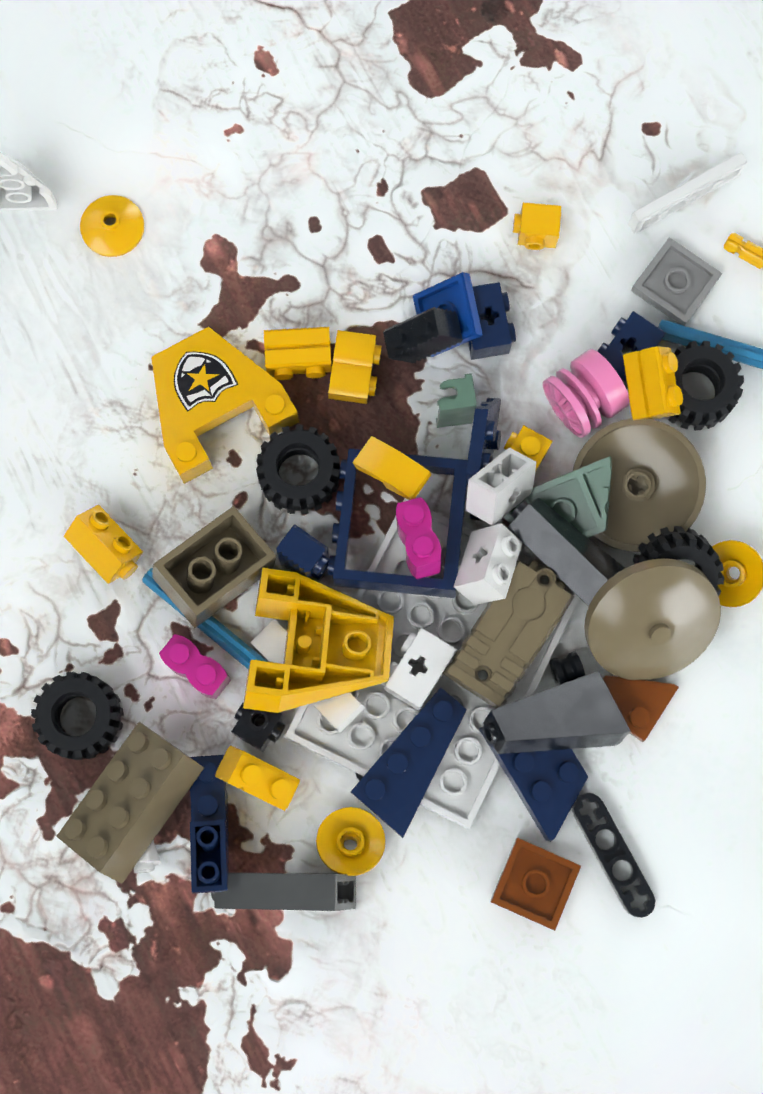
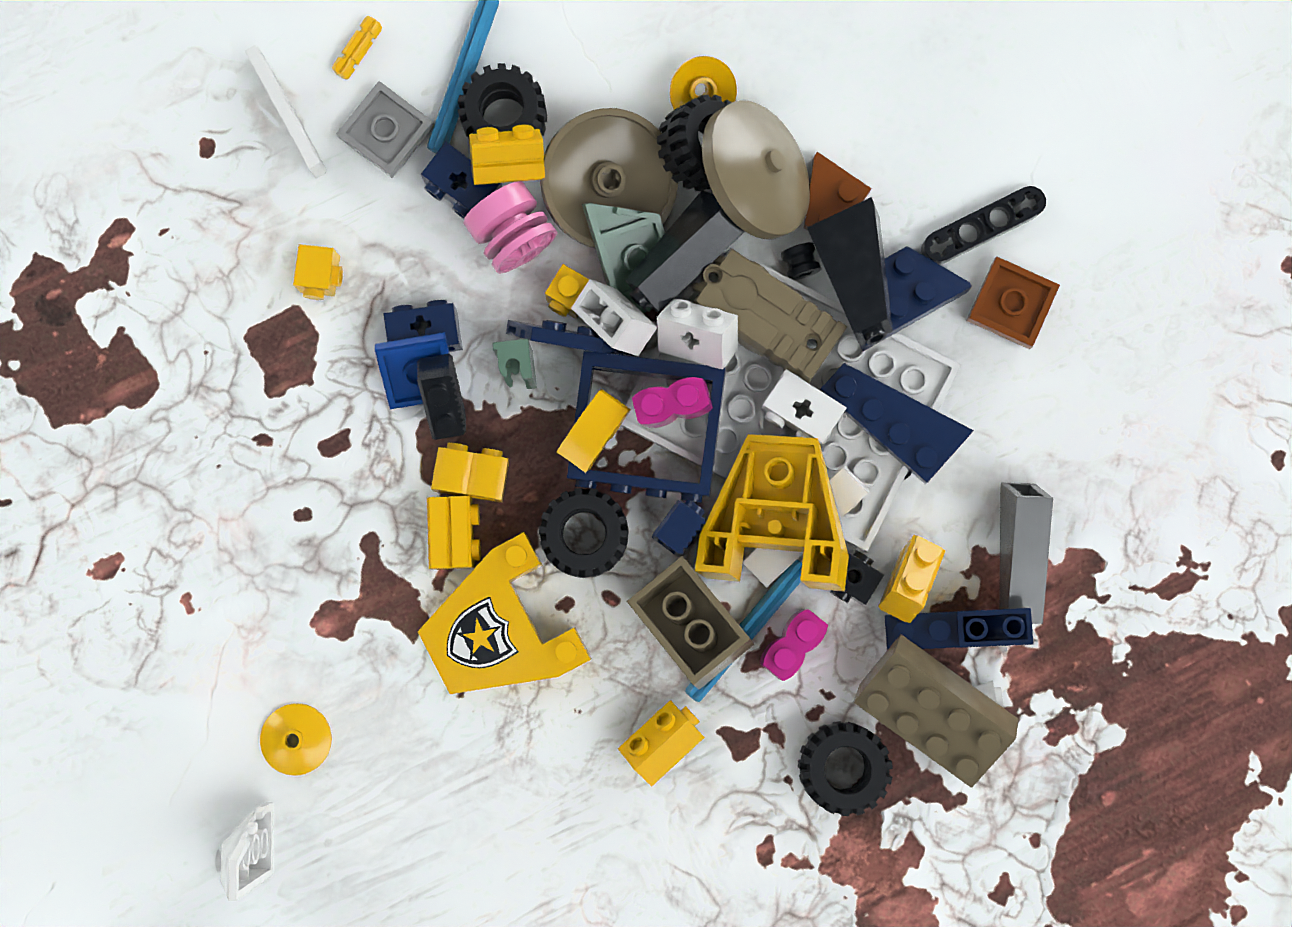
camera: 90 degrees left, 5 degrees up
yellow dish [316,807,385,876] -> none

